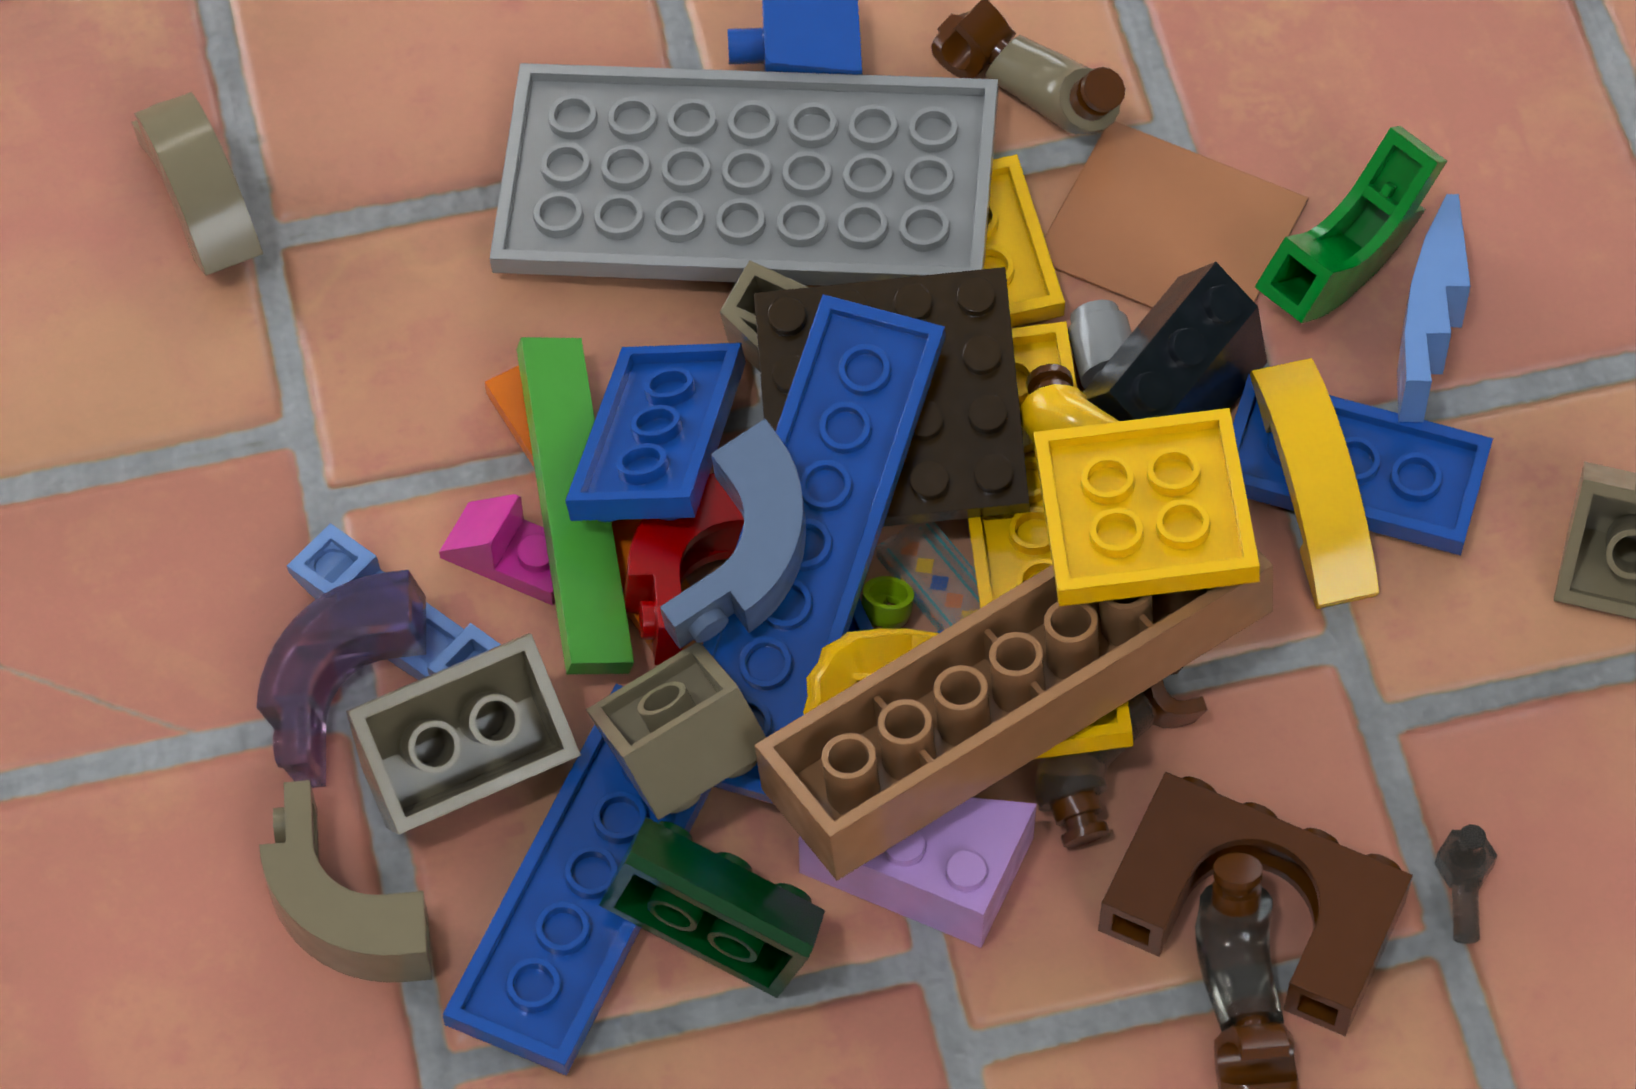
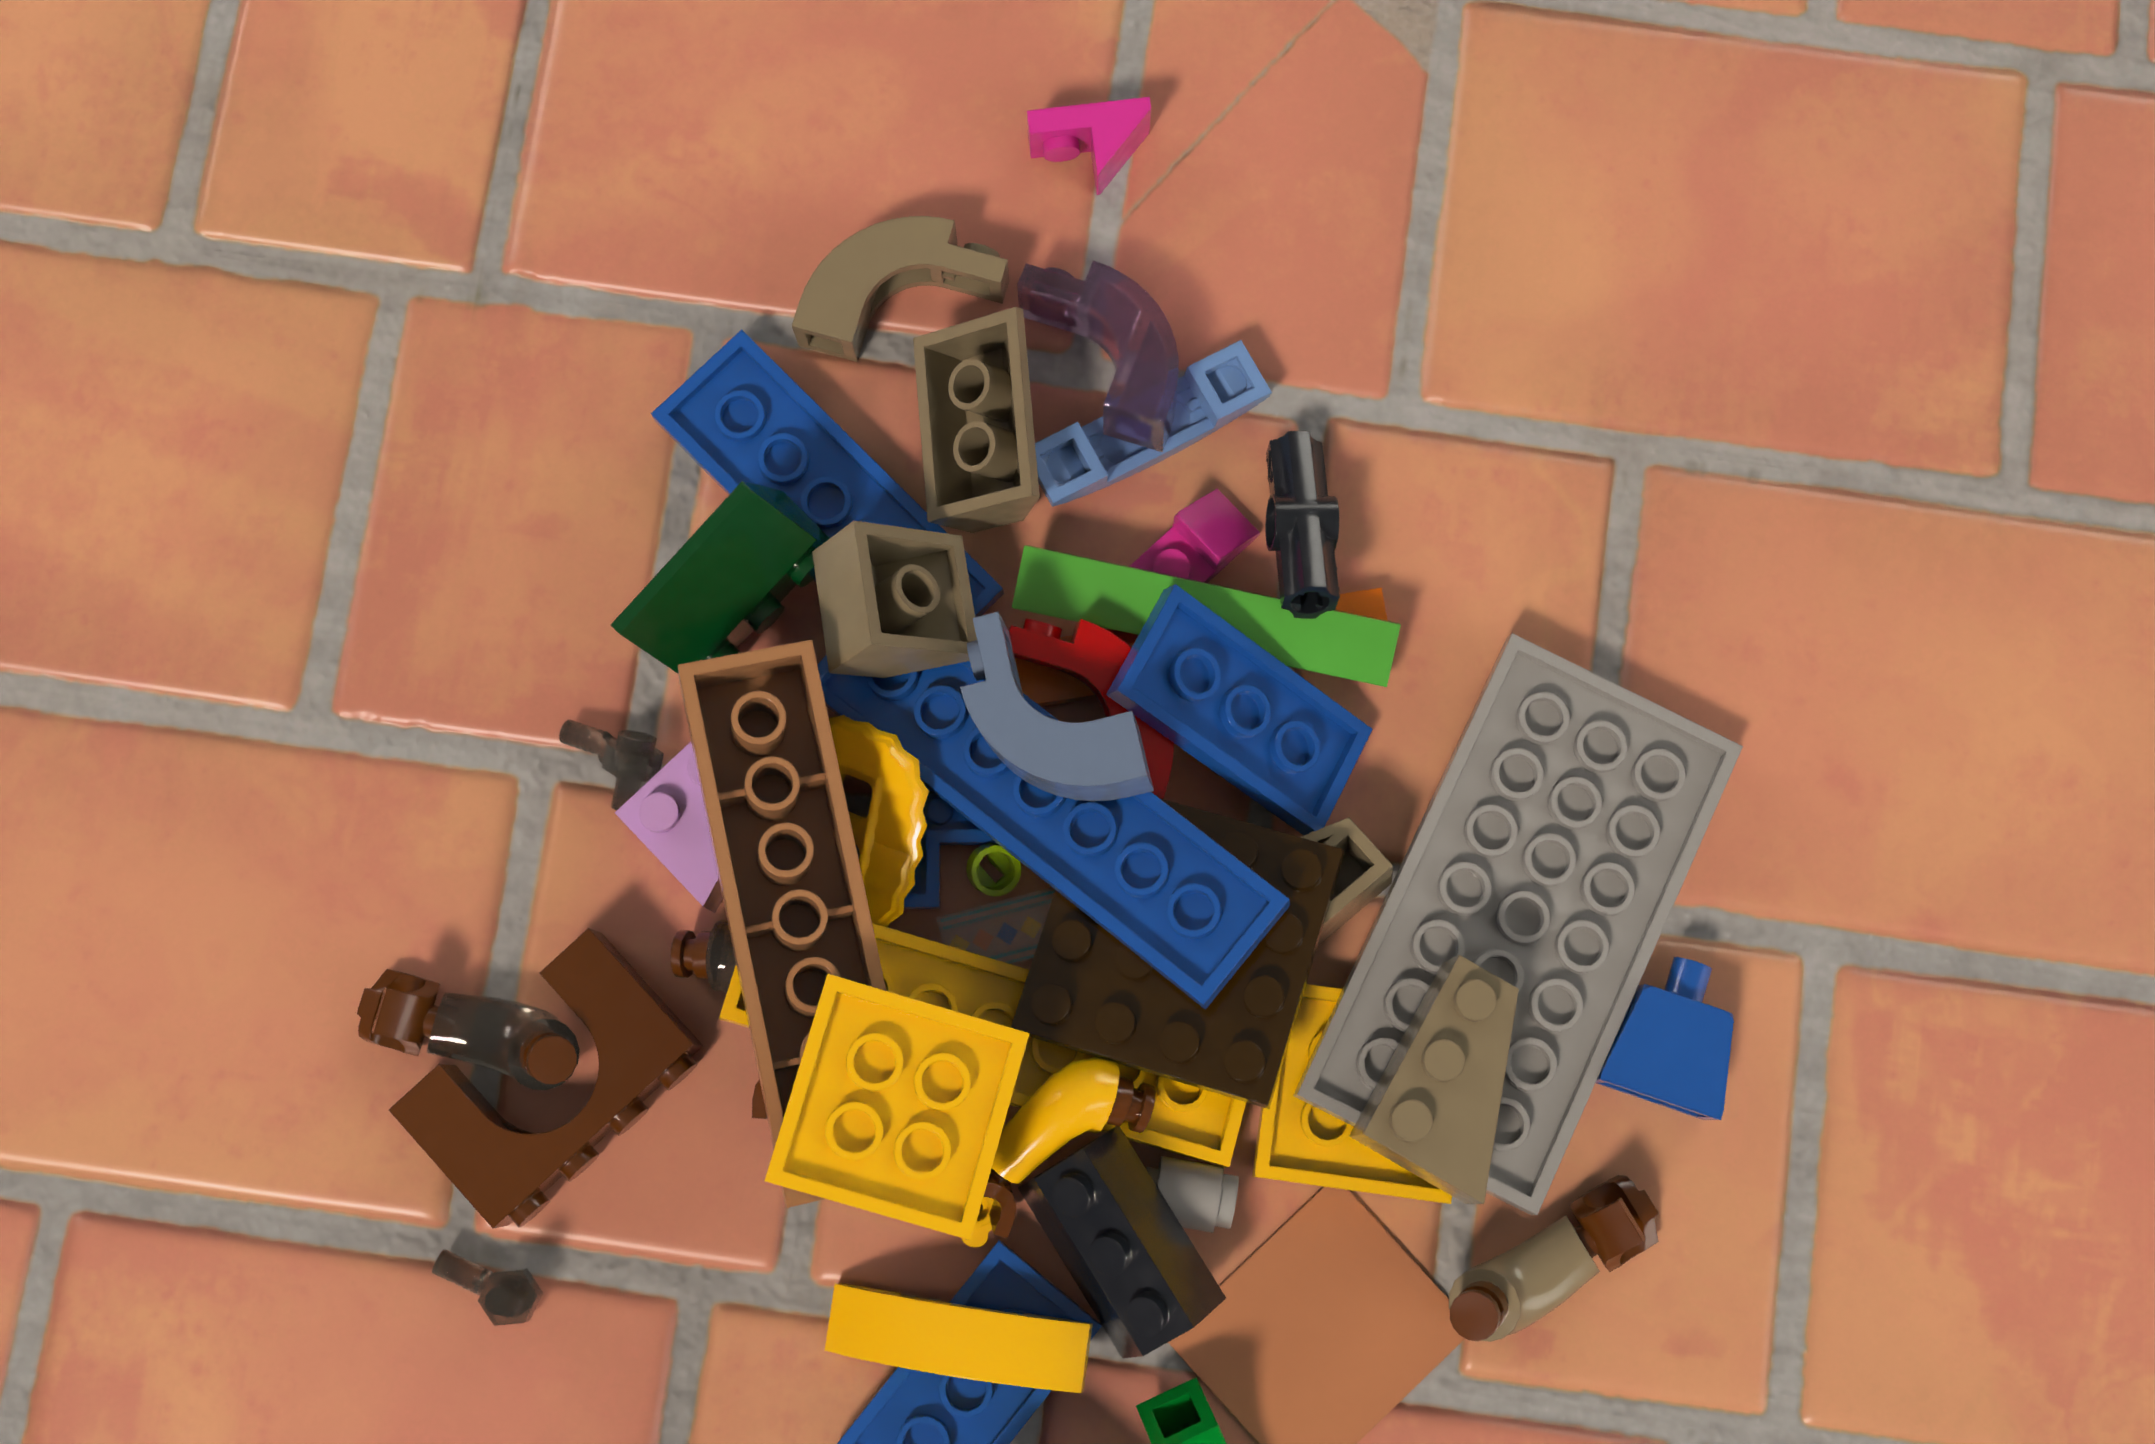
camera: 110 degrees right, 20 degrees up
dark tan arch [131,92,263,276] -> none
none -> clear smoke piece [559,719,664,810]
none -> dark pink slope [1027,97,1151,195]
none -> black piece [1265,431,1340,619]
none -> dark tan wedge [1349,955,1519,1204]

